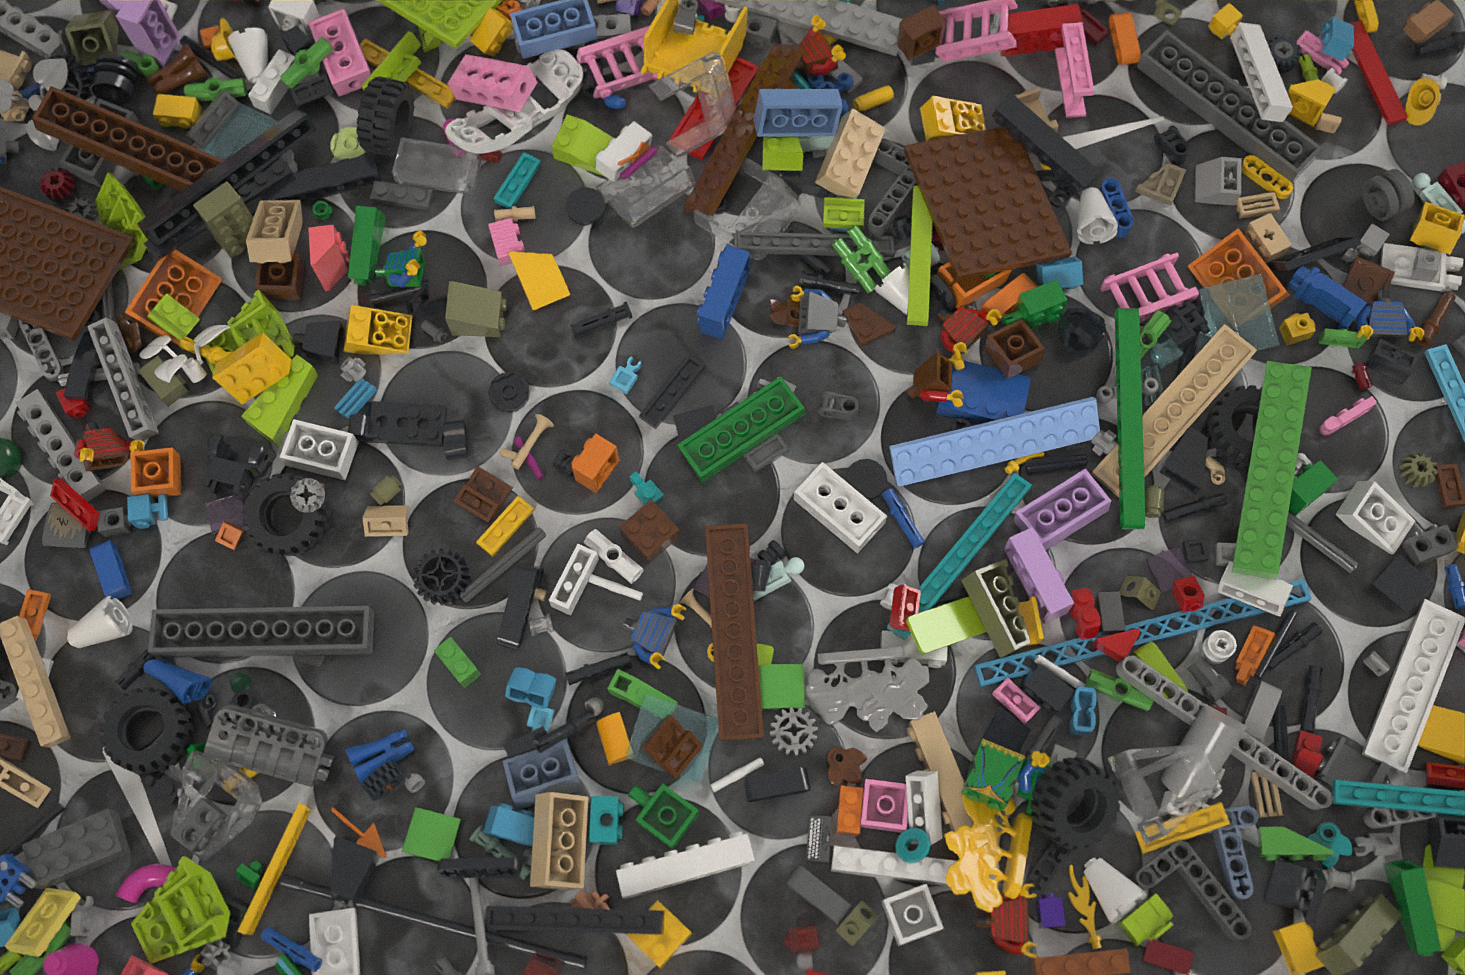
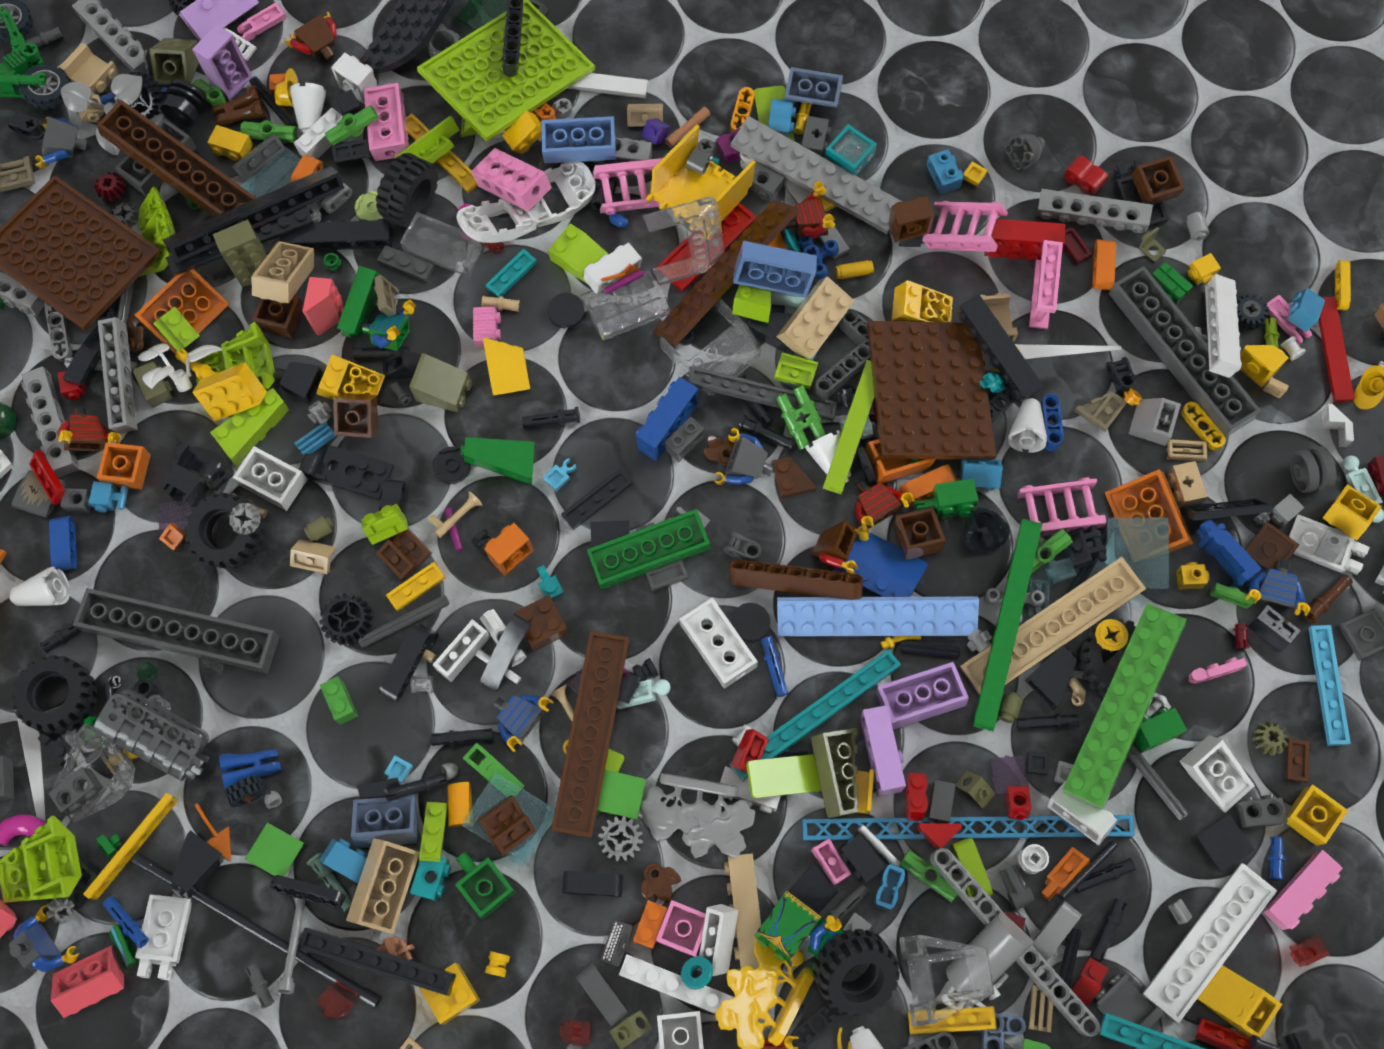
camera: 15 degrees right, 0 degrees up
blue piece [144,658,212,704] -> none
dark azure brick [505,667,556,708] -> none
white brick [616,832,755,899] -> none
white piece [710,757,764,792] -> none
none -> orange beam [290,155,323,183]
none -> light grey beam [321,183,352,214]
none -> reddish brown brick [333,393,378,438]
none -> lime brick [361,504,408,545]
none -> dark tan wing [374,275,399,317]
none -> lime plate [419,802,448,862]
none -> green slope [461,437,535,484]
none -> slope [480,613,532,692]
none -> yellow wheel [484,951,511,978]
none -> dark grey brick [664,417,705,462]
none -> reddish brown beam [729,560,863,600]
none -> teal plate [980,373,1006,393]
none -> yellow gear [1095,619,1128,652]
none -> light orange plate [1124,389,1142,406]
none -> green brick [1151,262,1193,305]
none -> white slope [1322,404,1354,448]

